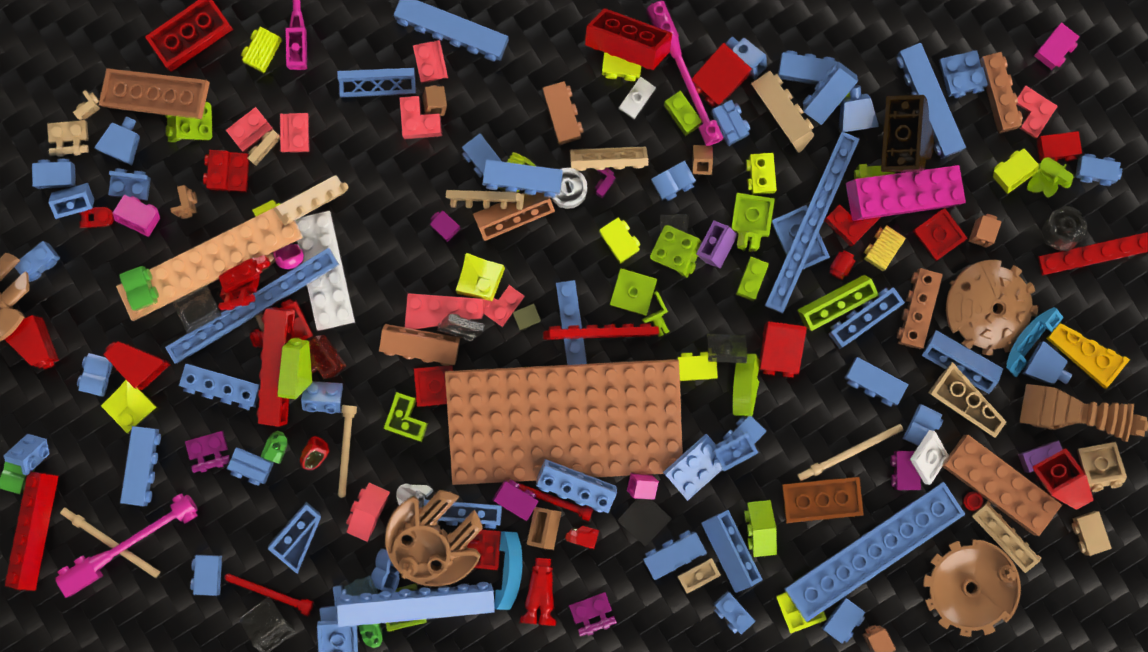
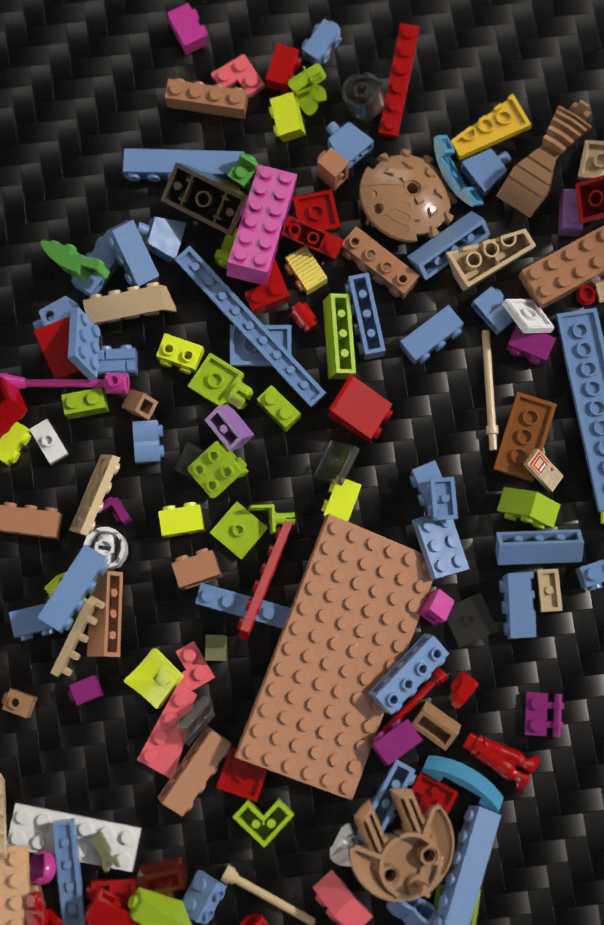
camera: 65 degrees left, 5 degrees down
lime slope [733,354,760,416] -> none
medium blue plate [939,50,988,98] -> none
none -> medium nougat brick [2,689,38,718]
none -> bright green slope [40,240,110,282]
none -> medium blue plate [68,306,101,381]
none -> olive bar [89,832,120,872]
none -> nougat piece [171,548,222,591]
none -> bright green bracket [227,152,258,189]
none -> red slope [281,216,344,259]
none -> medium blue torso [326,121,374,168]
none -> tan tile [523,449,563,492]

